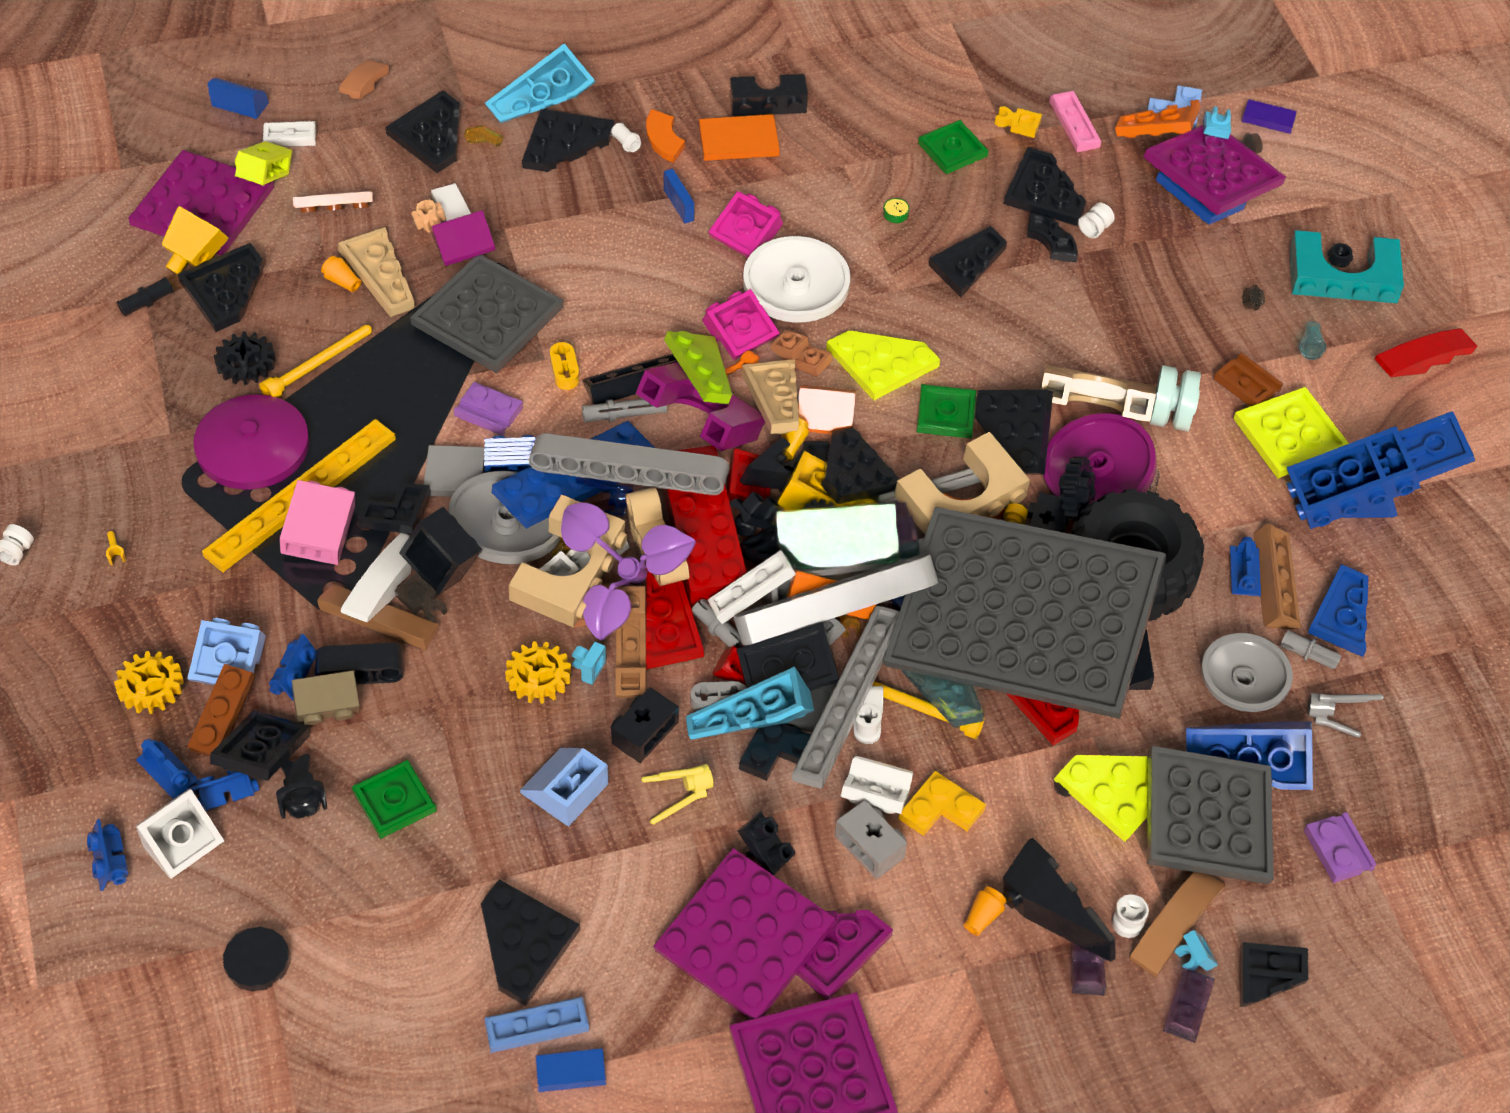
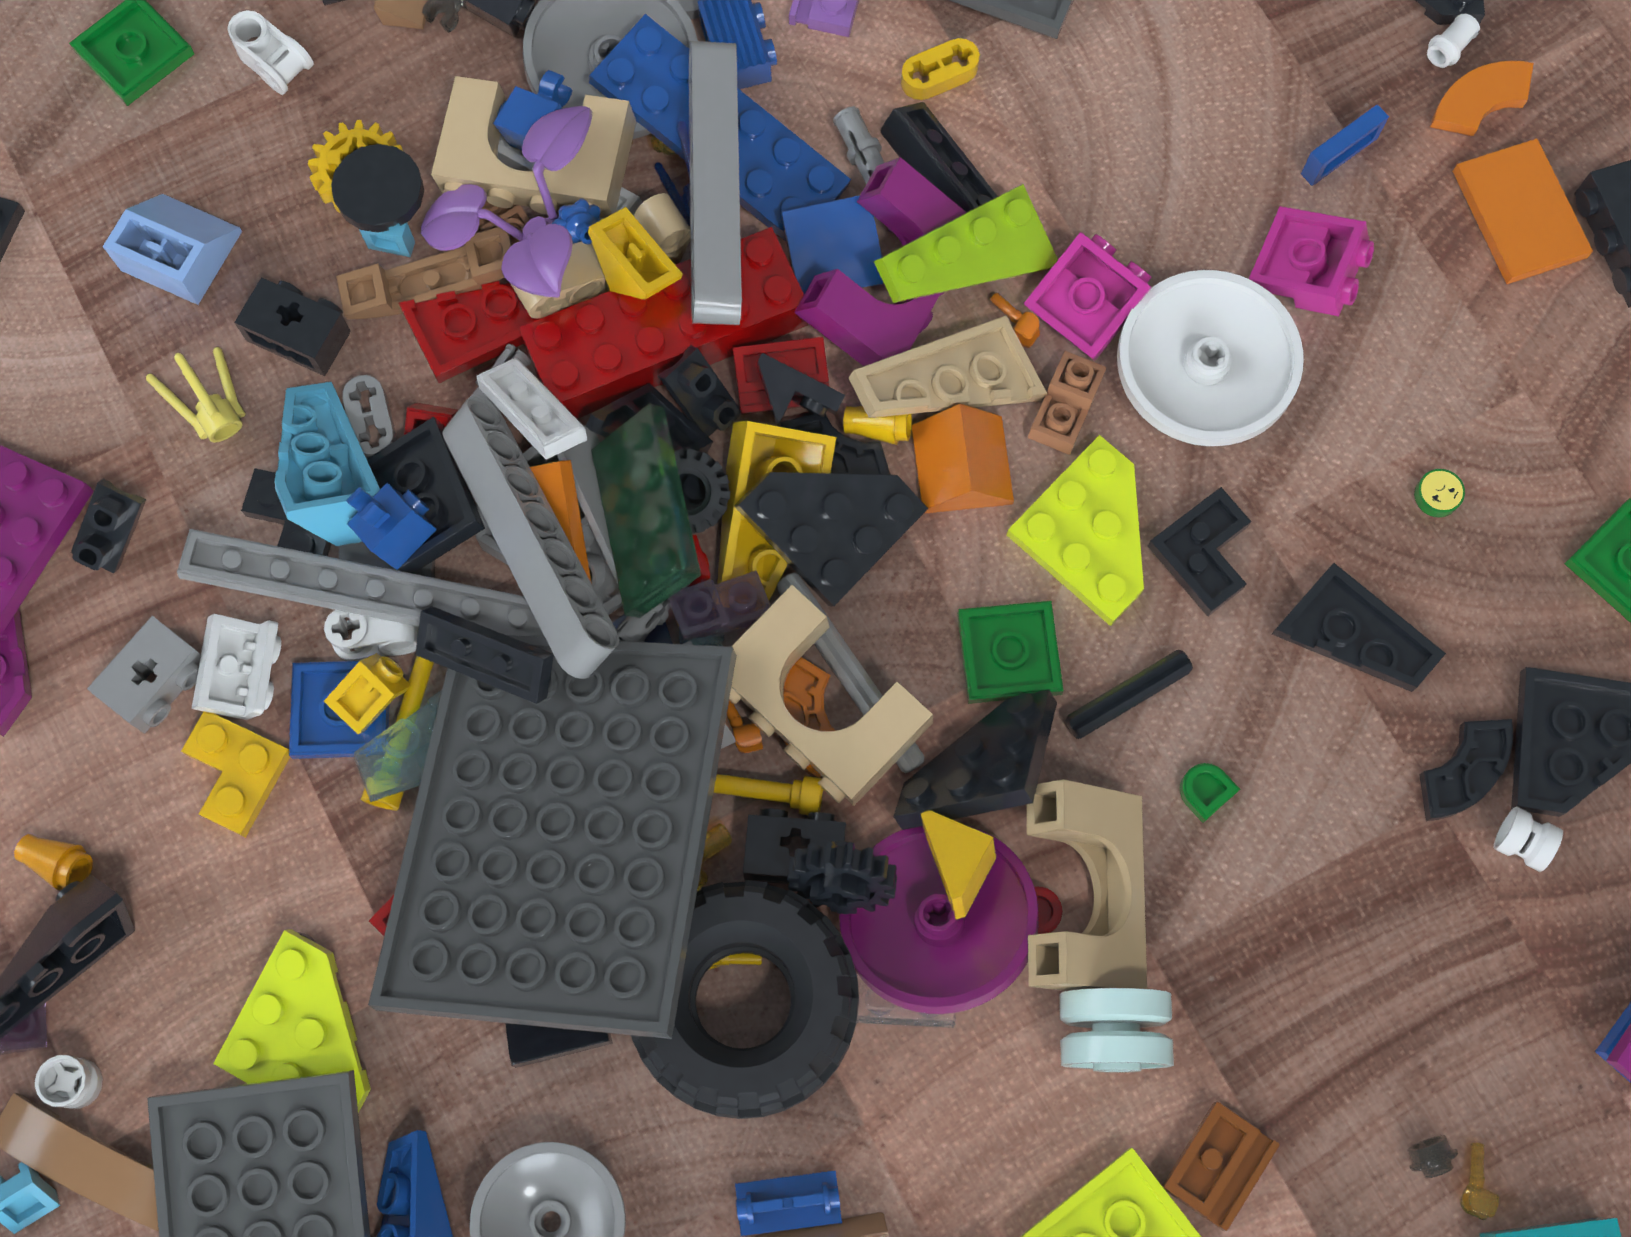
camera: 80 degrees right, 20 degrees up
none -> white piece [228,10,314,95]
none -> blue tile [289,661,390,759]
none -> yellow bracket [324,653,411,734]
none -> black tile [331,144,424,233]
none -> blue brick [346,483,437,570]
none -> black plate [415,606,554,704]
none -> blue brick [493,70,573,151]
none -> blue plant [552,199,601,244]
none -> yellow slope [588,207,682,300]
none -> blue tile [780,195,884,294]
none -> yellow slope [920,810,996,920]
none -> black axle [1065,650,1193,739]
none -> black plate [1148,487,1252,616]
none -> green tile [1180,763,1241,823]
none -> clear yellow hand [1460,1143,1499,1220]

